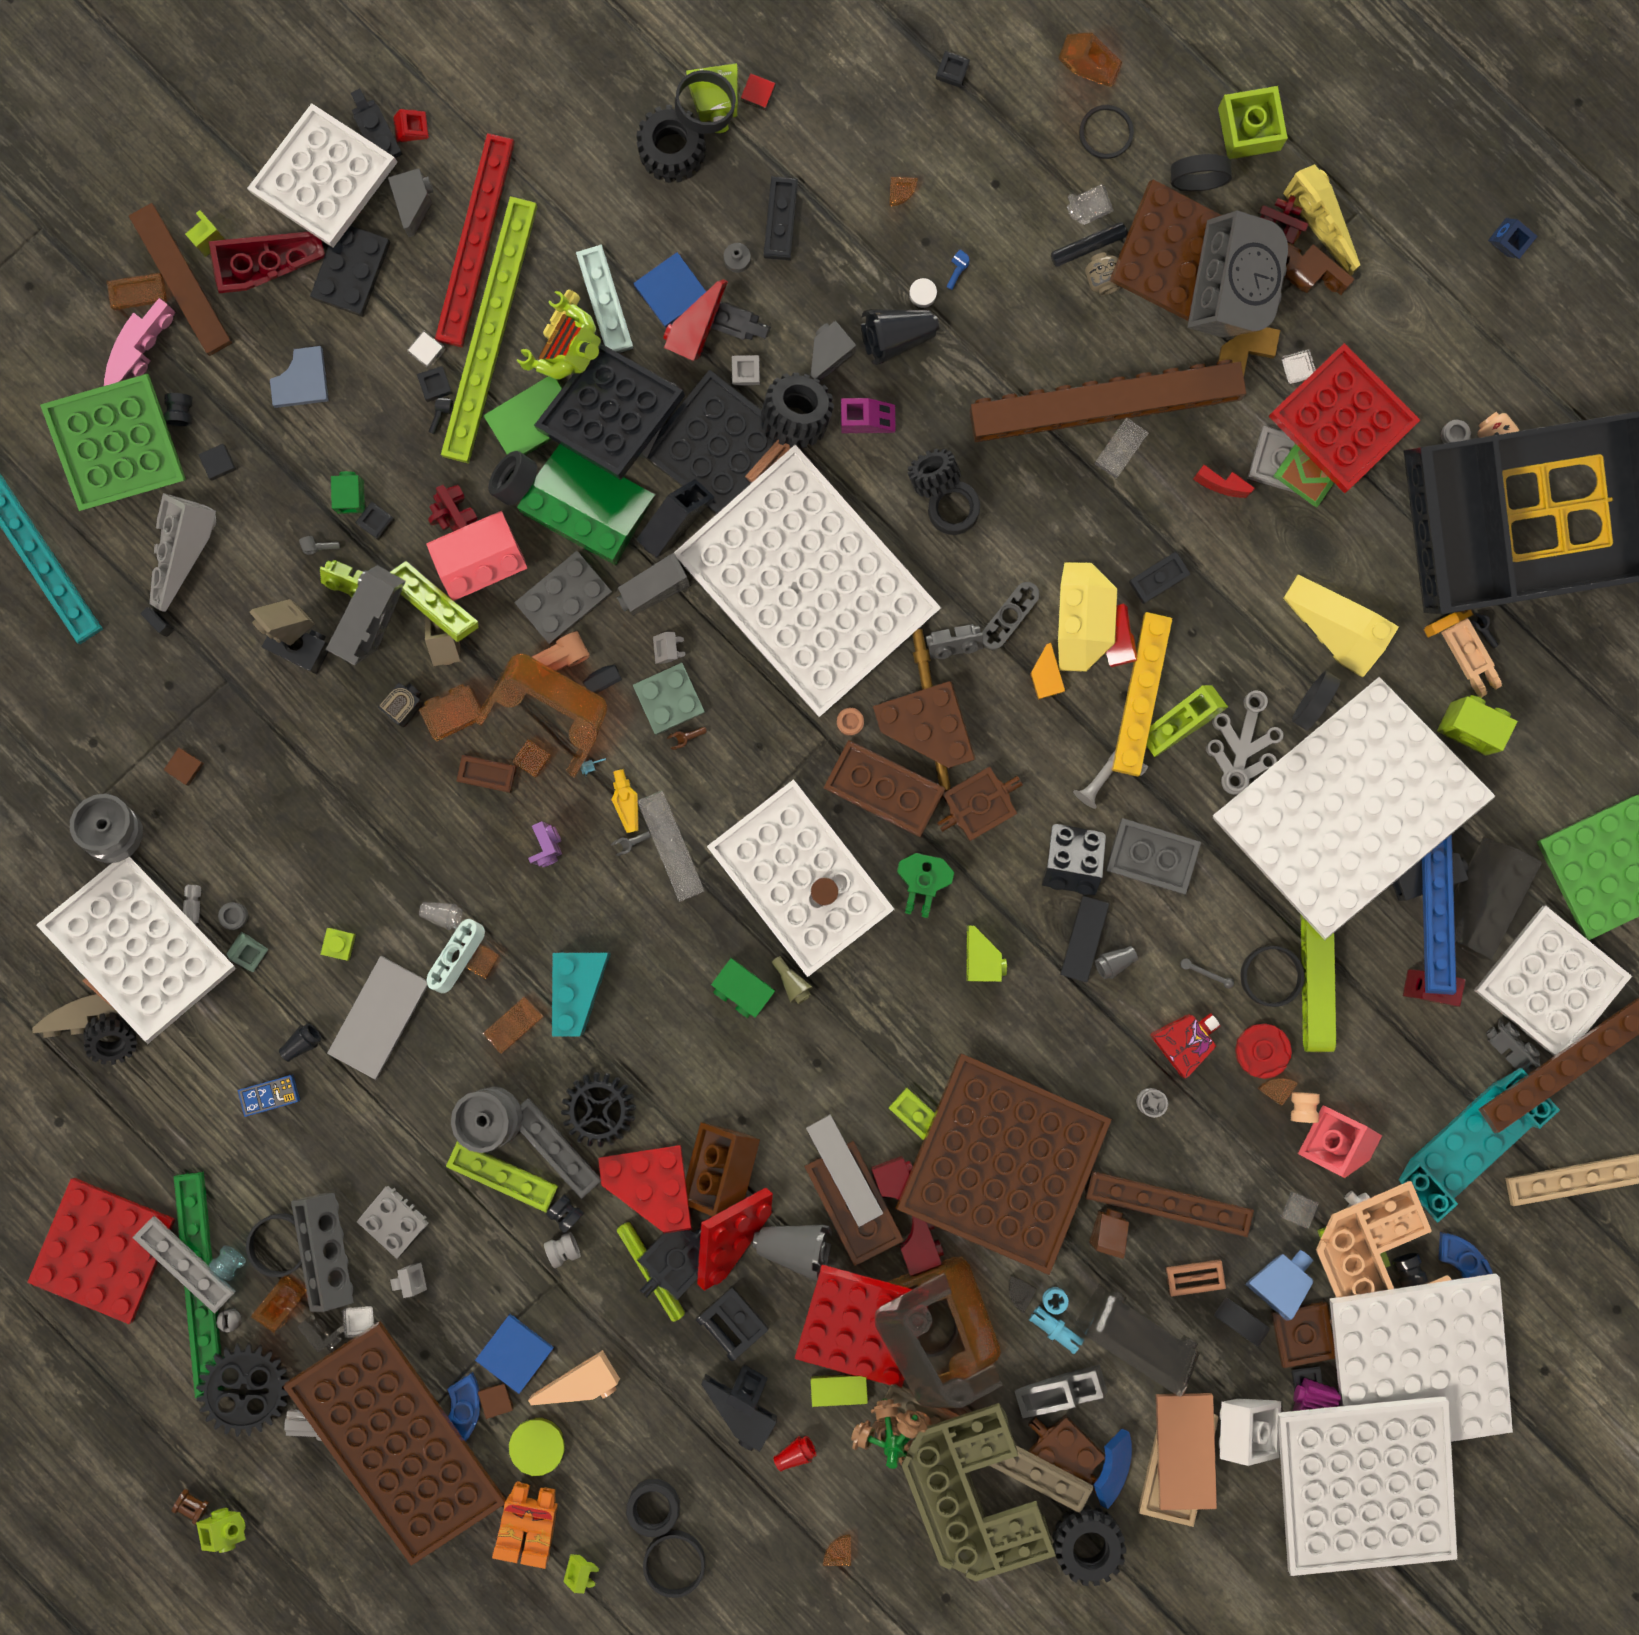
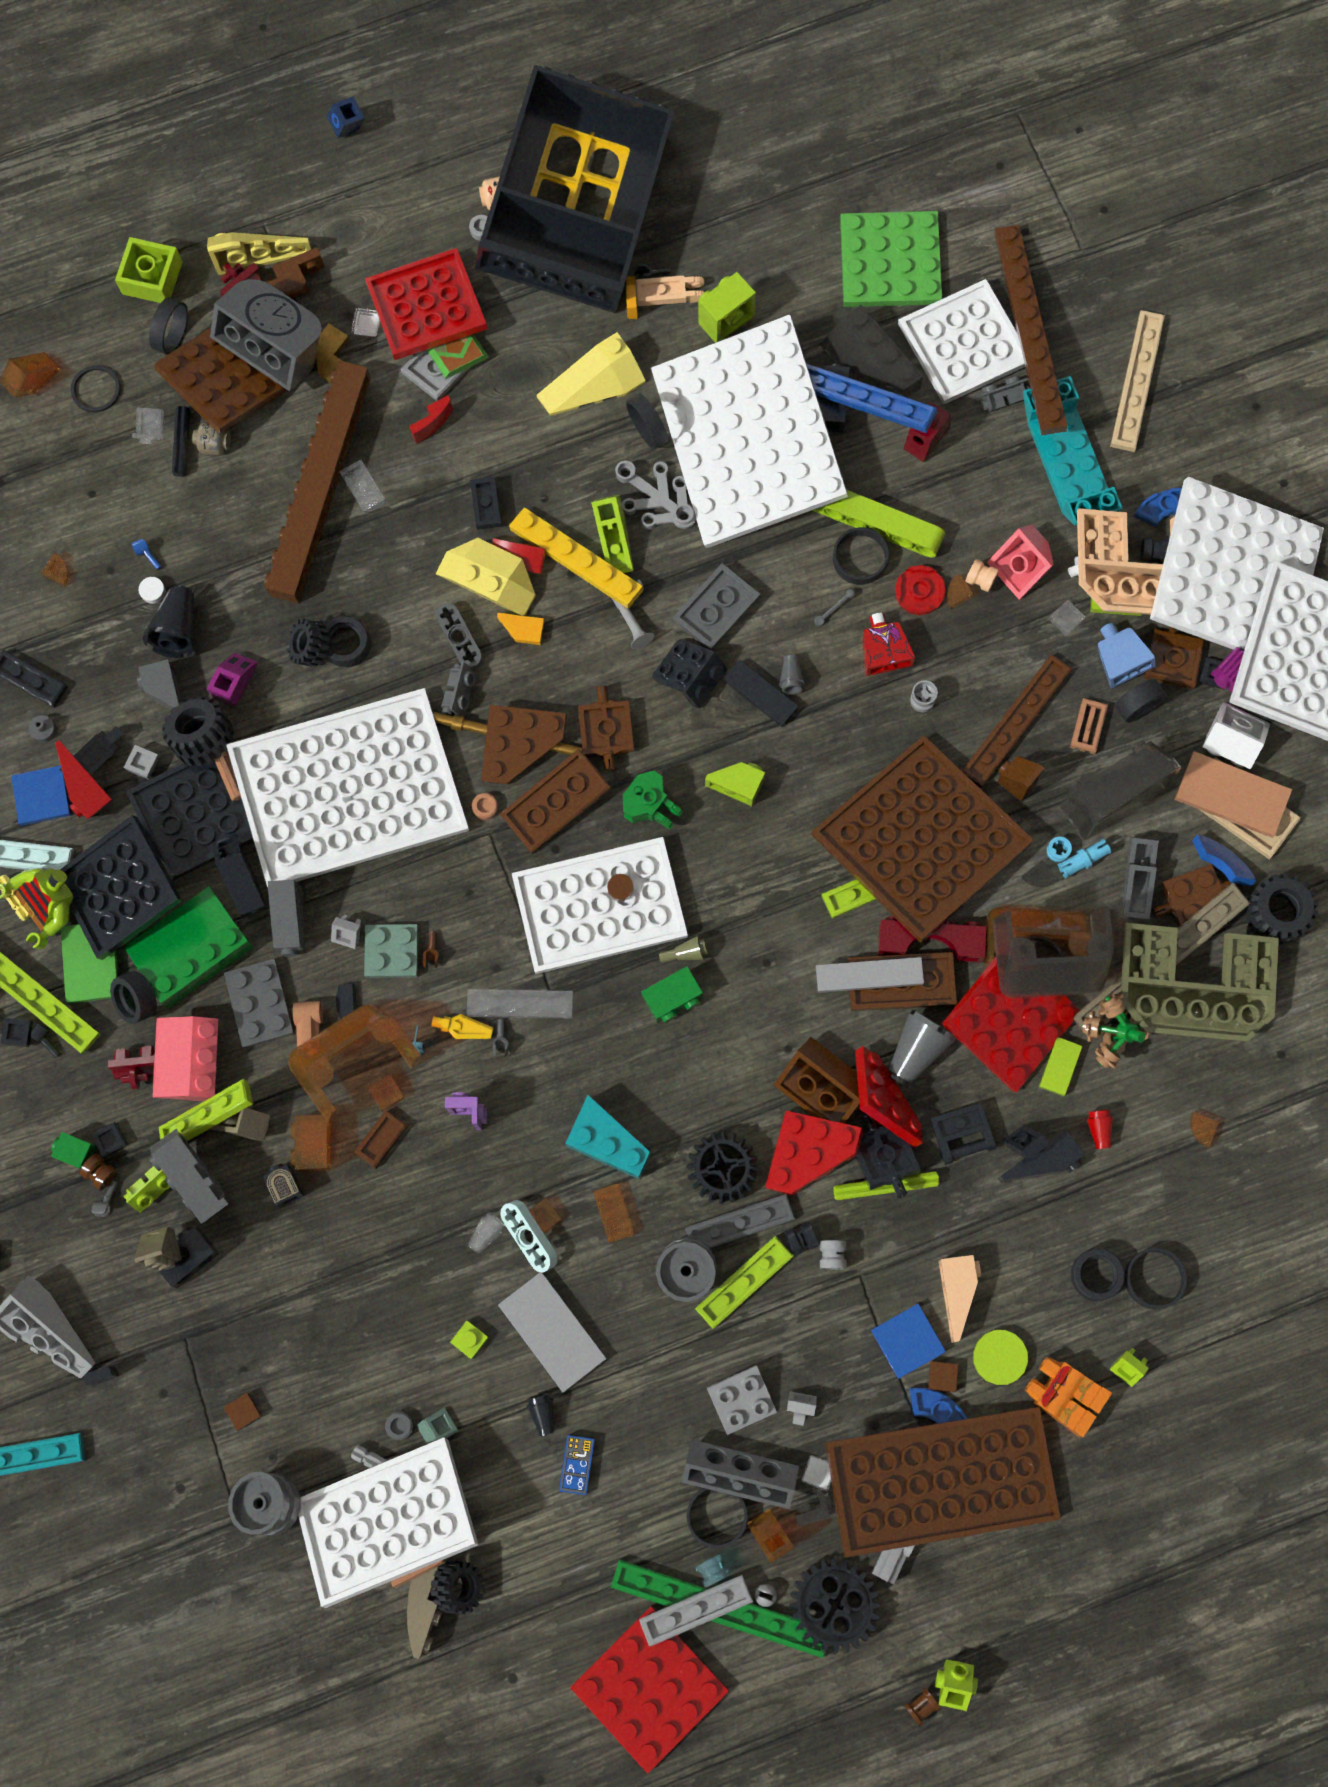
camera: 60 degrees left, 10 degrees down
none -> reddish brown wheel [79,1154,118,1191]

